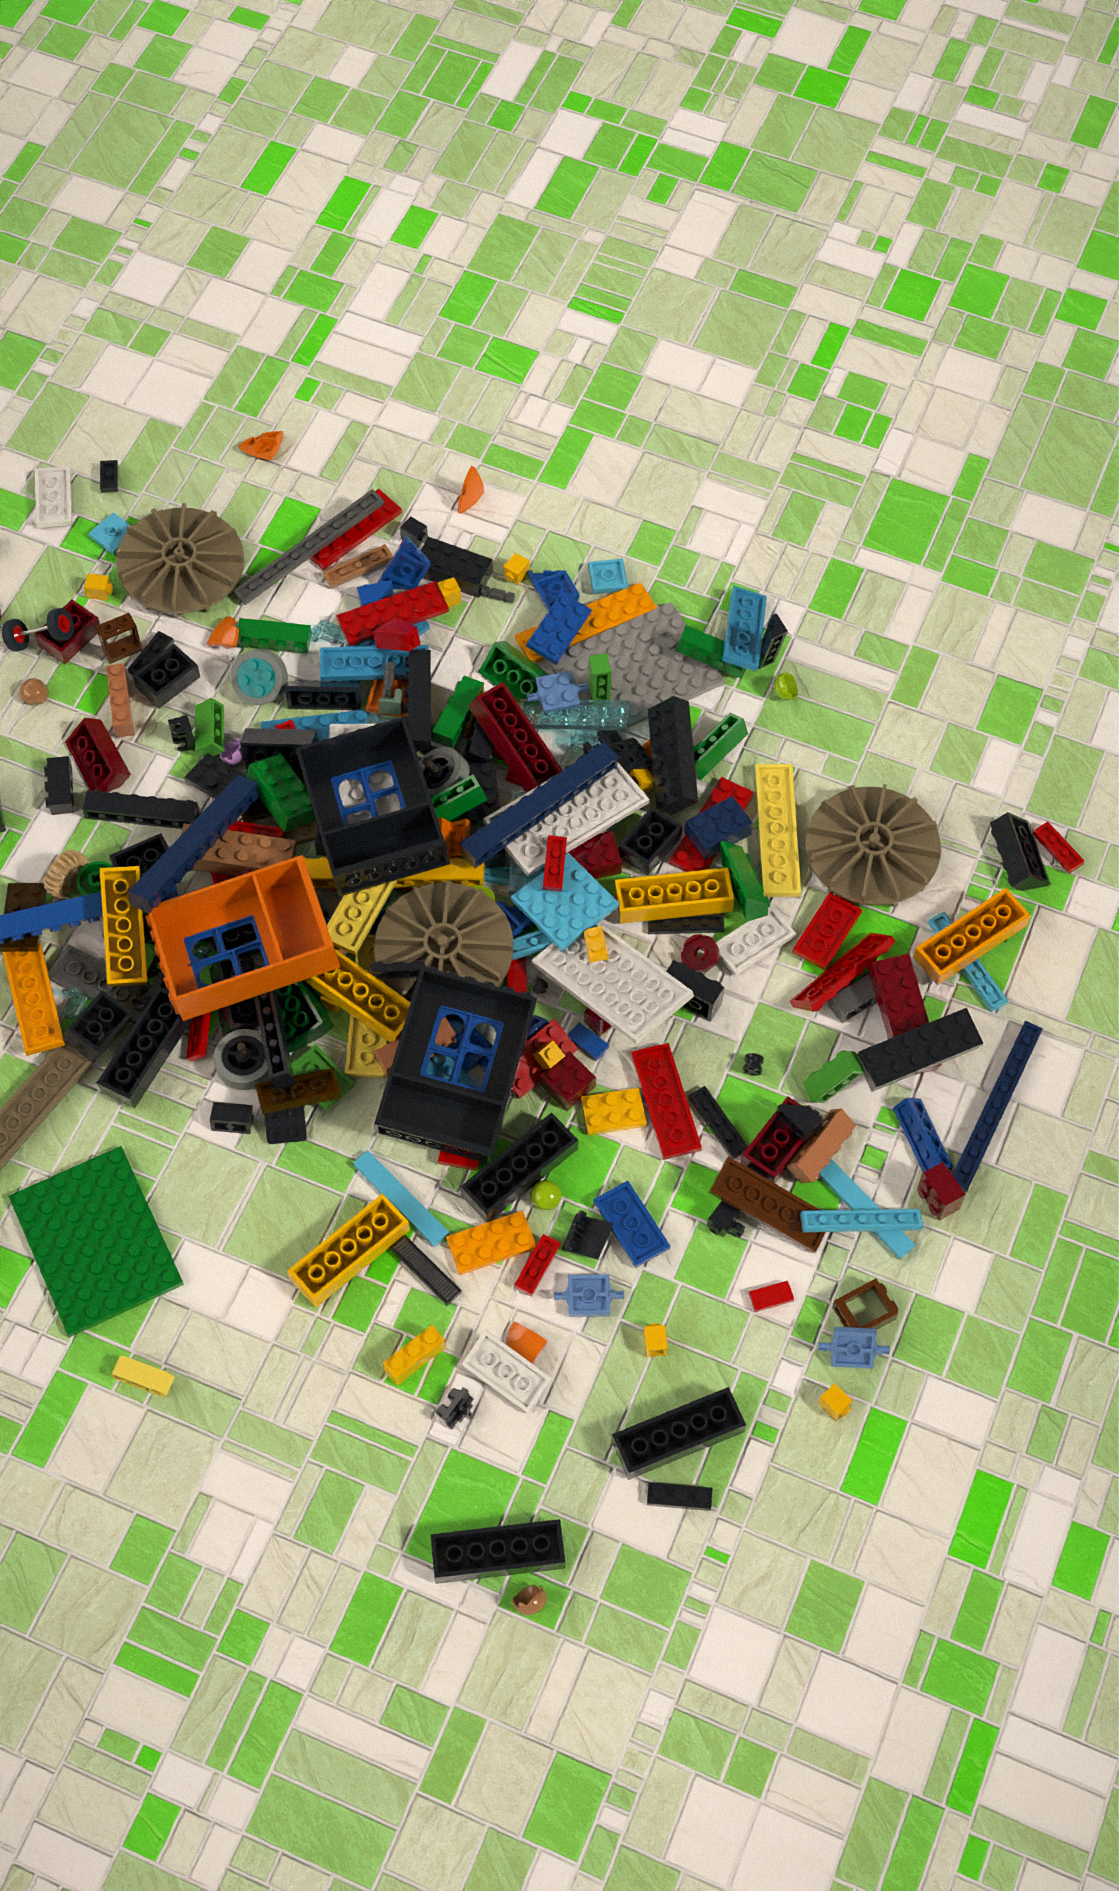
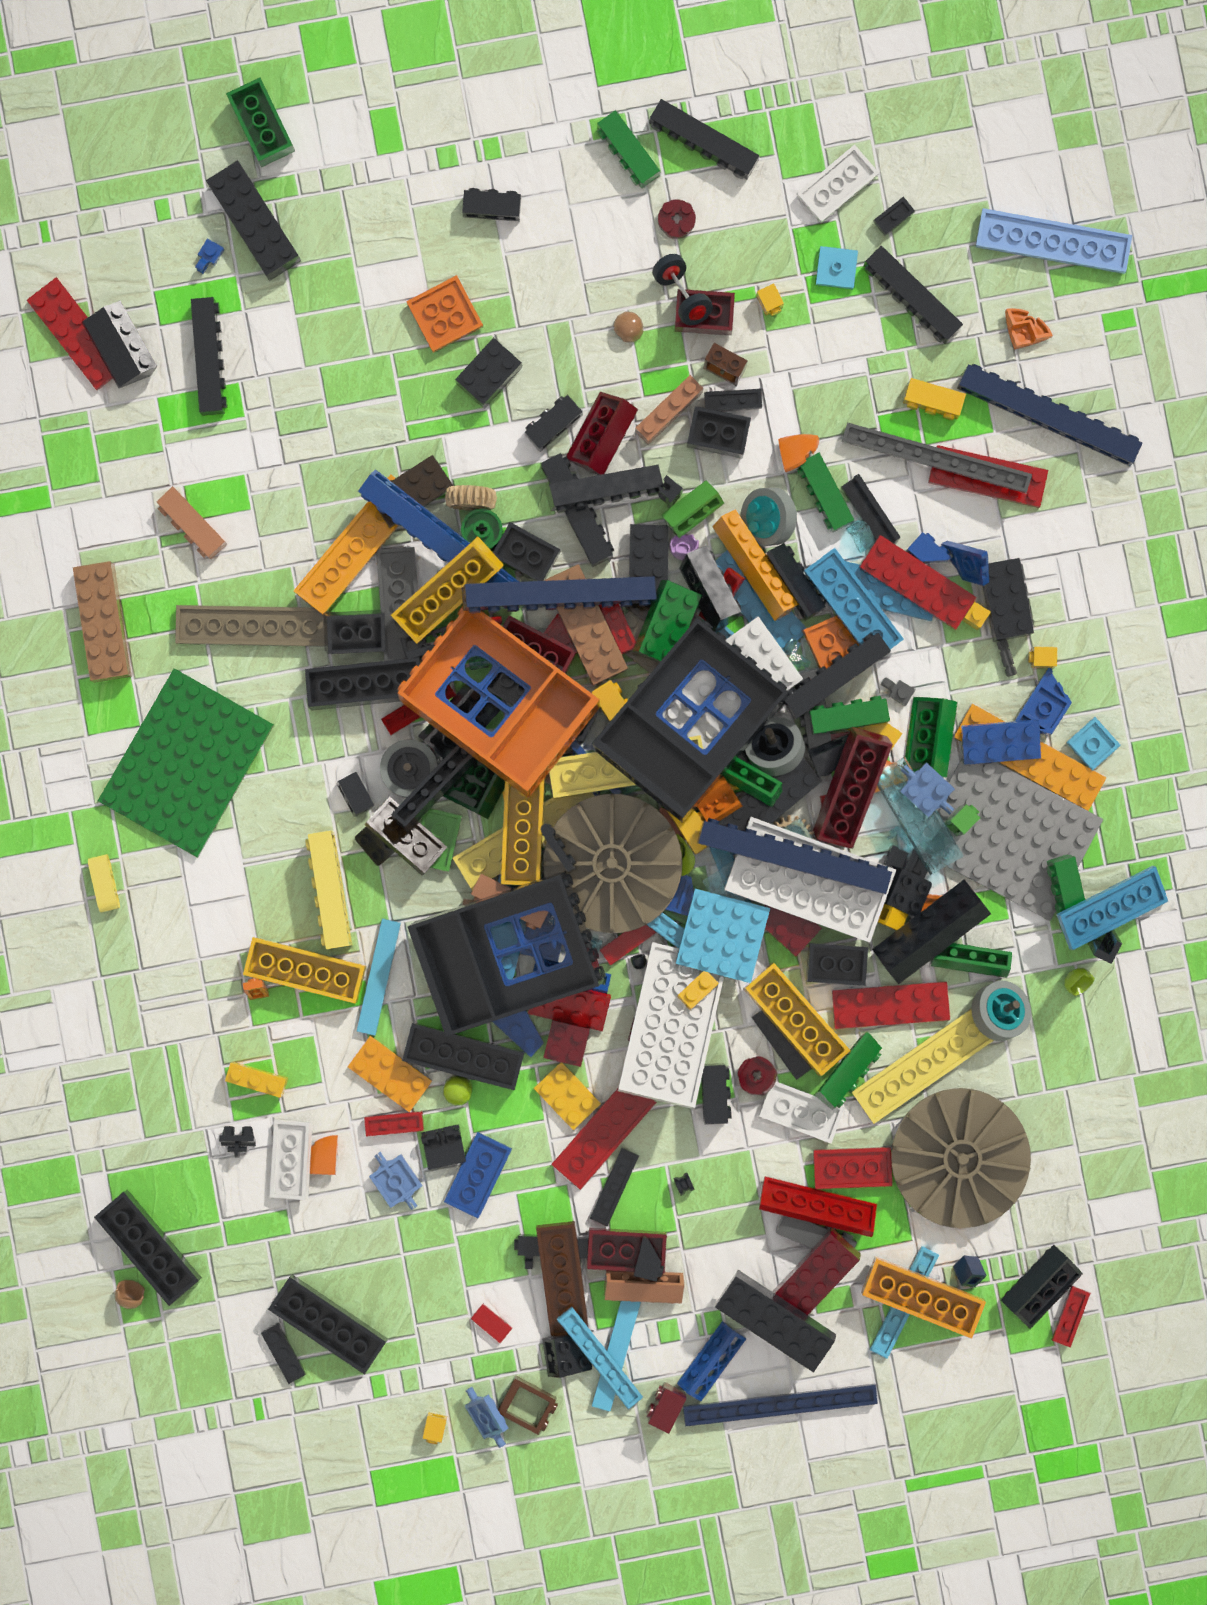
camera: 55 degrees right, 25 degrees up
clear light blue bracket [61,987,88,1019] -> none
dark tan piece [116,503,244,618] -> none
medium nougat plate [323,544,393,589] -> none
red slope [373,617,421,651] -> none
sand green panel [379,689,403,715] -> none
dark grey axle [382,662,395,698] -> none
tile [390,1235,462,1306] -> none
black brick [400,516,428,547] -> none
orange brick [458,466,484,514] -> none
yellow brick [532,1041,565,1070] -> none
red plate [542,835,567,892] -> none
blue tile [568,1022,609,1061] -> none
yellow brick [643,1323,668,1357] -> none
dark blue brick [684,796,753,860] -> none
bright green brick [802,1050,865,1103] -> none
none -> orange plate [243,978,269,1000]
none -> light yellow brick [305,831,352,949]
none -> blue wing [492,1011,544,1057]
none -> black bracket [542,1335,592,1378]
none -> black brick [545,464,664,513]
none -> light orange brick [712,509,798,621]
none -> black fence [841,474,901,543]
none -> black brick [863,245,963,344]
none -> dark grey plate [880,677,916,706]
none -> yellow brick [903,378,966,420]
none -> panel [953,1255,987,1287]
none -> dark blue brick [957,364,1143,466]
none -> wheel [971,981,1031,1041]
none -> light blue plate [975,208,1132,274]

